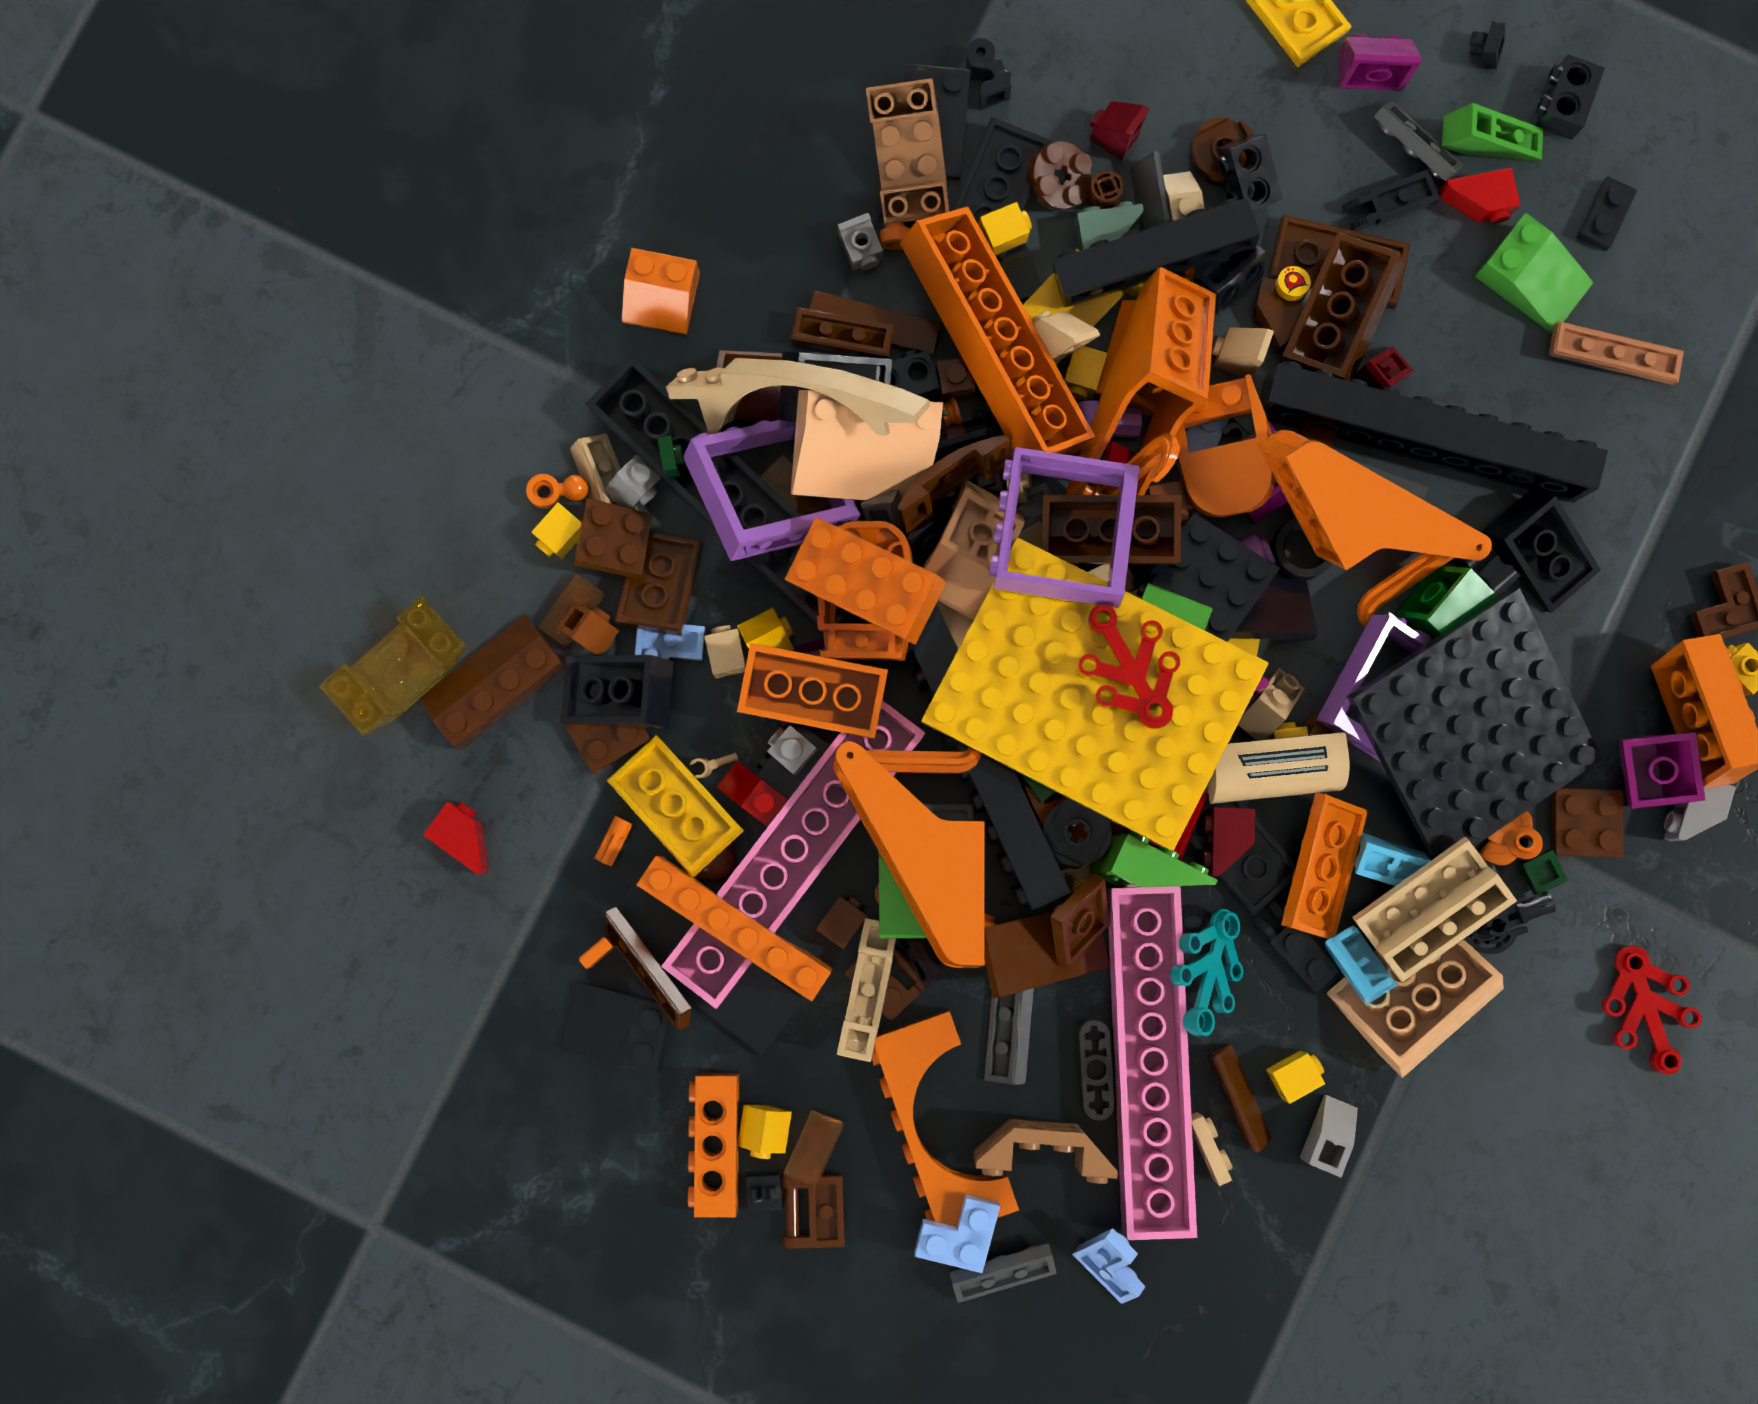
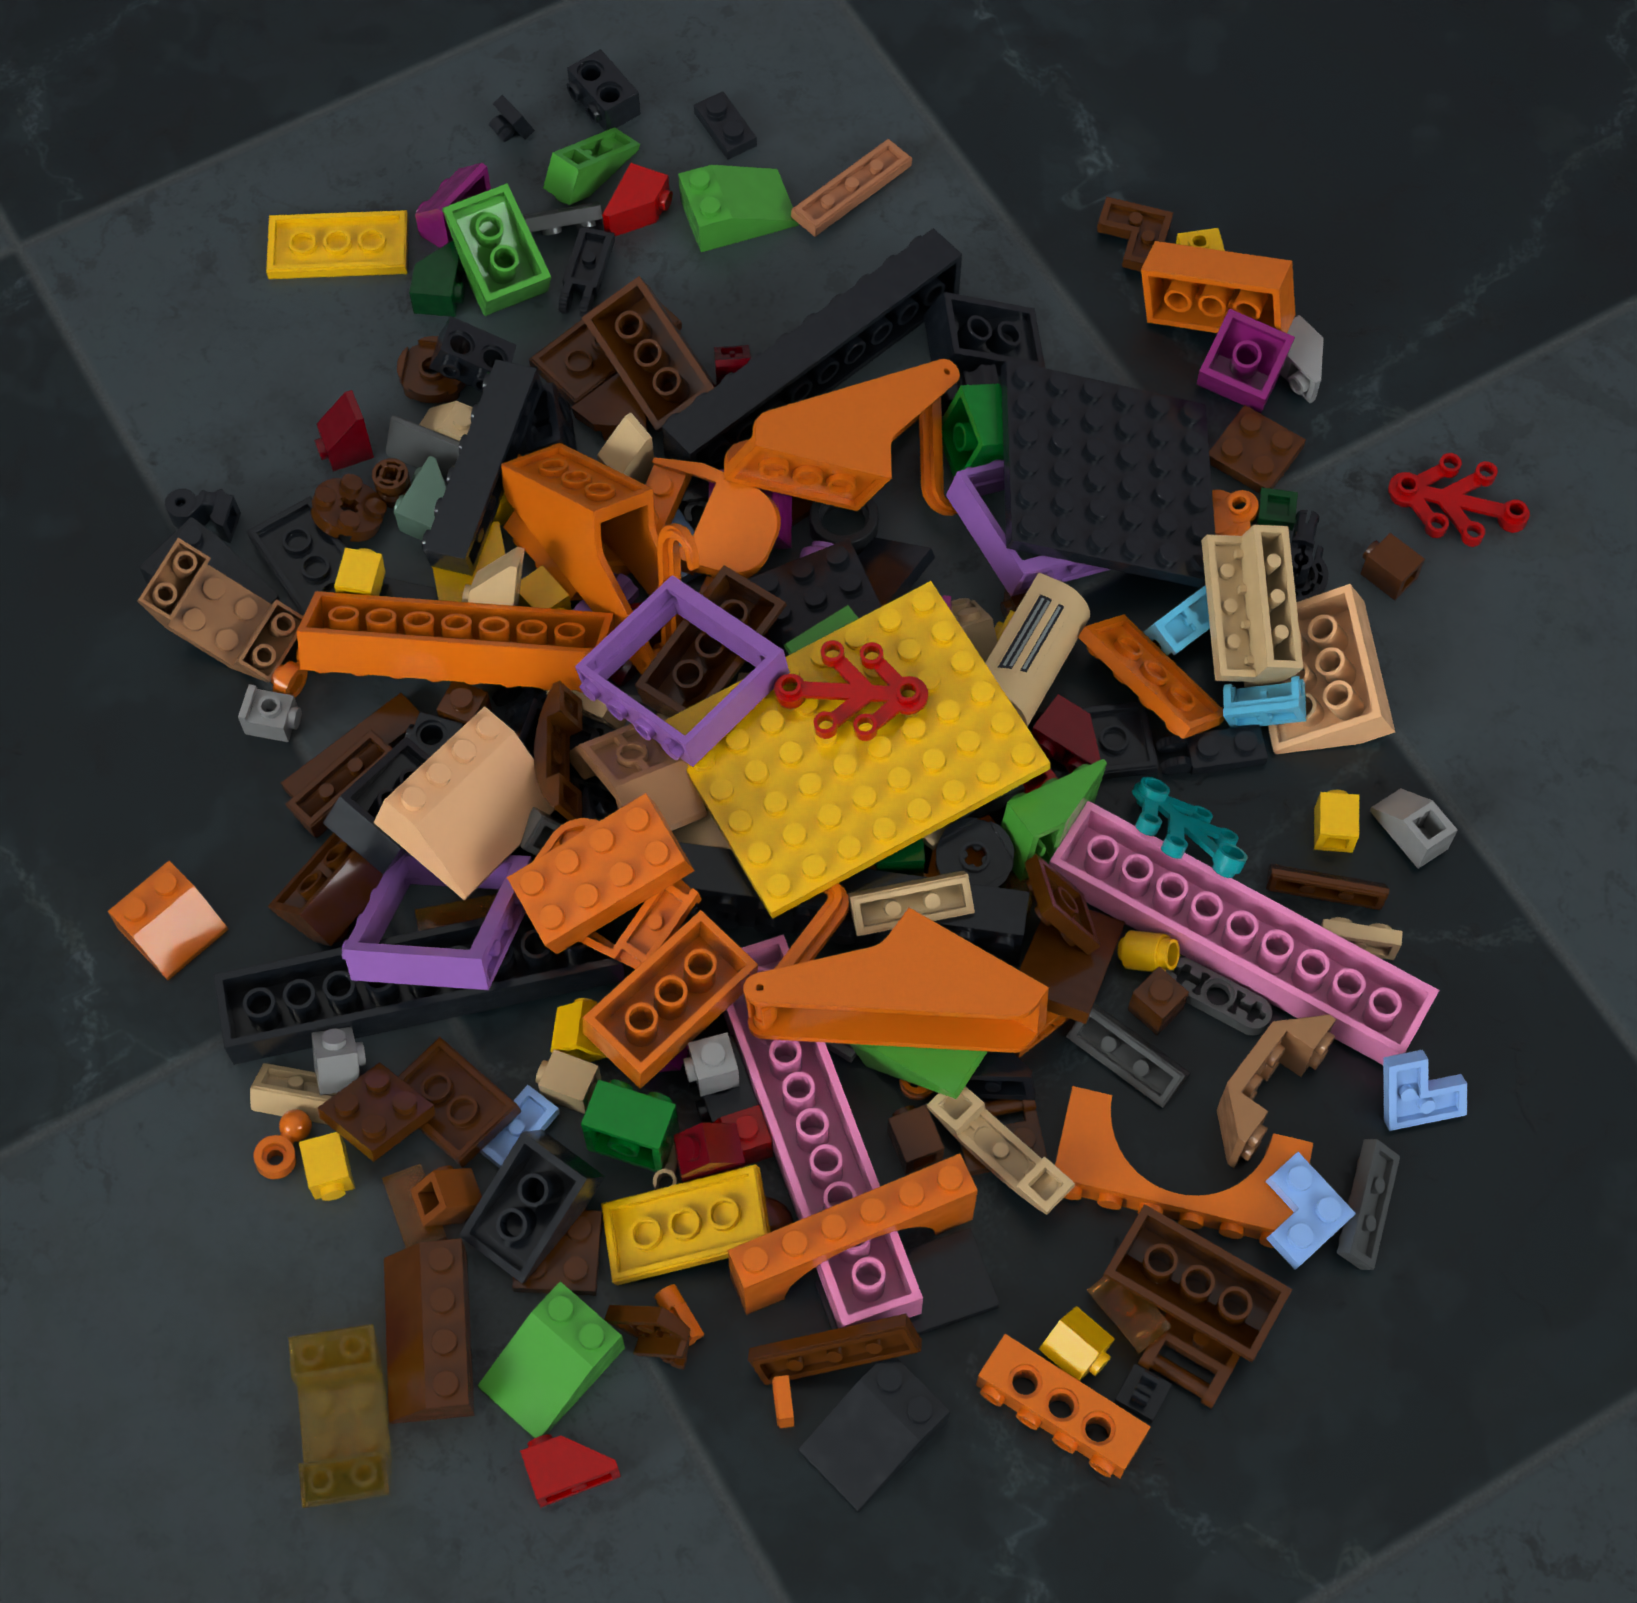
camera: 55 degrees left, 20 degrees down
dark green plate [658,435,684,478] -> none
tan slope [666,358,930,436] -> none
yellow tile [1275,266,1311,302] -> none
none -> dark green slope [409,240,466,317]
none -> bright green slope [442,183,551,316]
none -> bright green slope [477,1281,625,1438]
none -> green brick [581,1079,680,1172]
none -> reddish brown slope [604,1305,690,1370]
none -> dark red slope [673,1123,745,1183]
none -> tan slope [848,871,975,936]
none -> reddish brown slope [1103,1204,1293,1362]
none -> yellow brick [1117,930,1180,972]
none -> reddish brown brick [1128,966,1189,1036]
none -> reddish brown brick [1361,533,1425,600]

